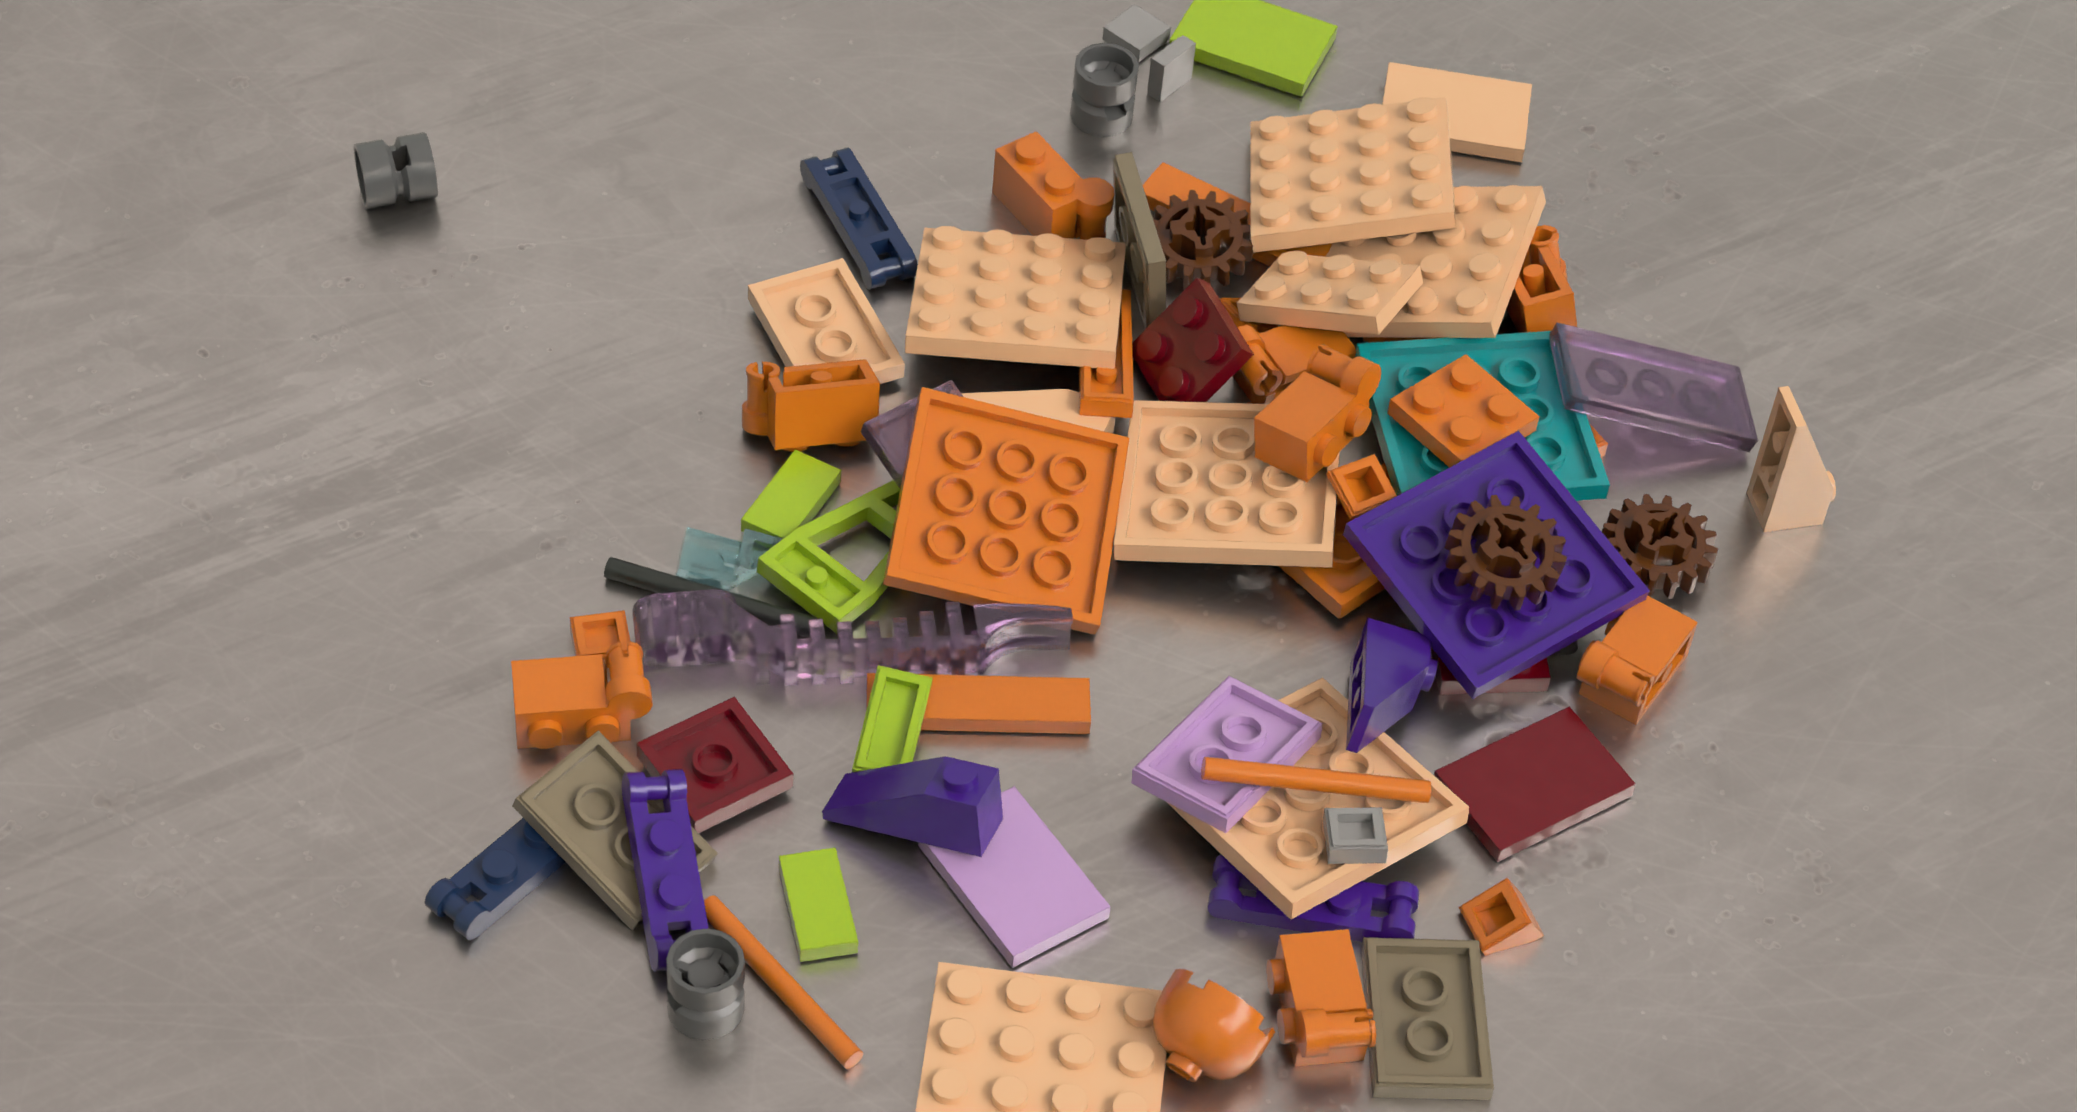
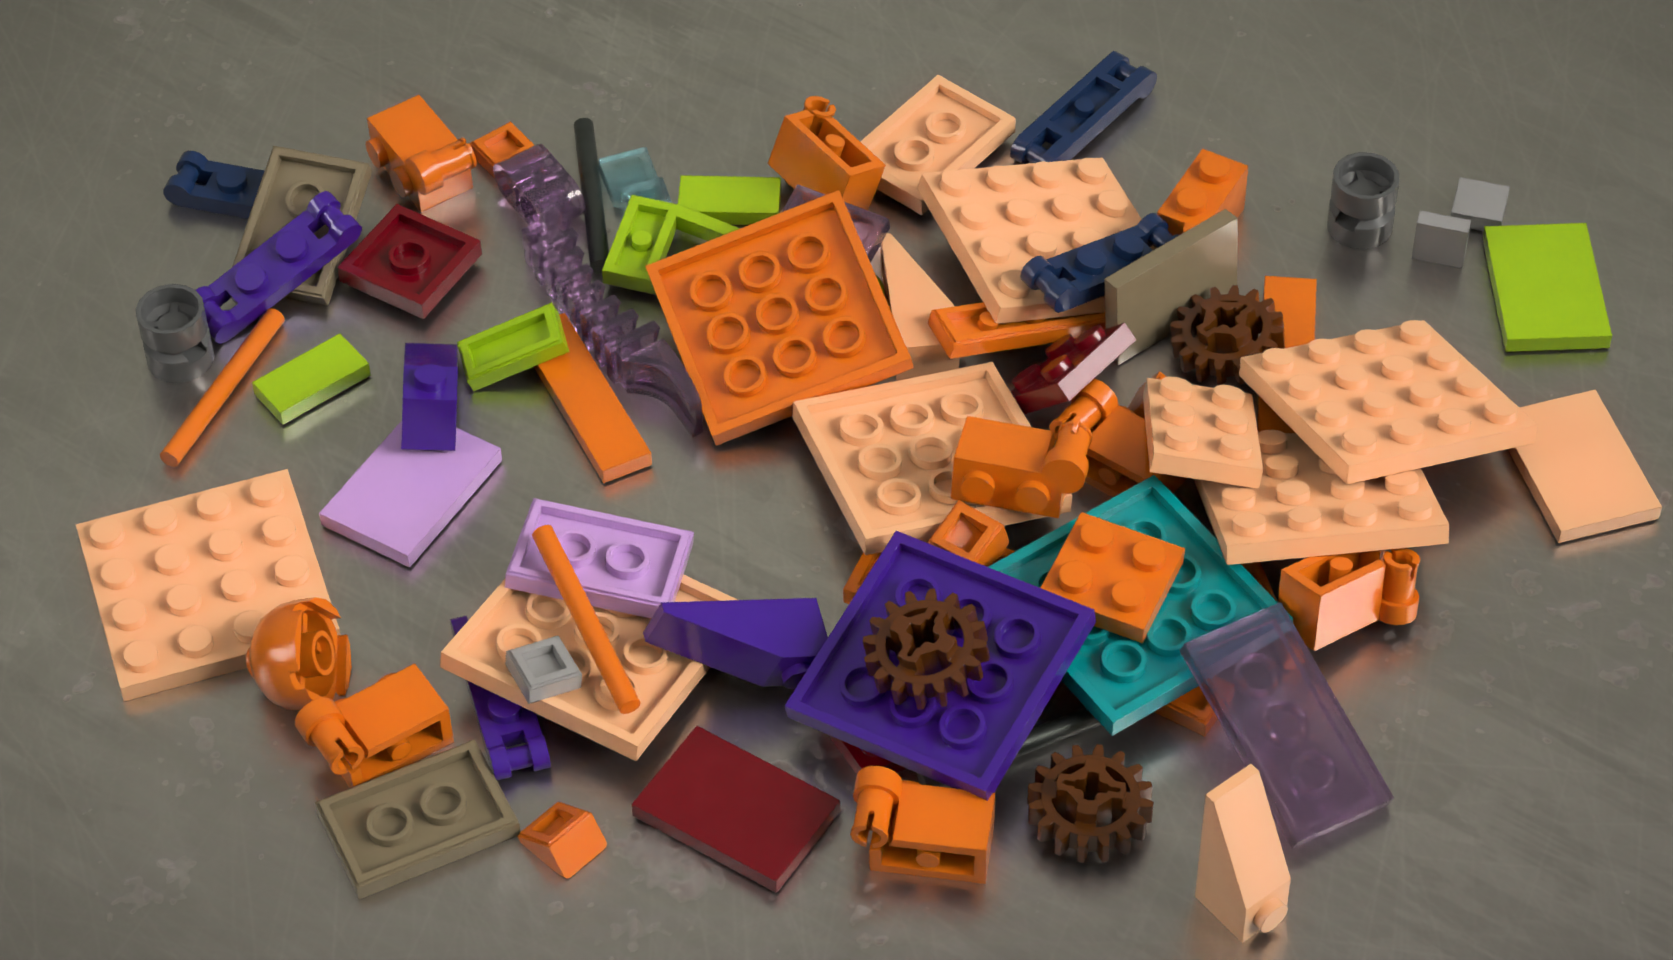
camera: 70 degrees right, 0 degrees up
none -> dark blue plate [1020,213,1179,313]

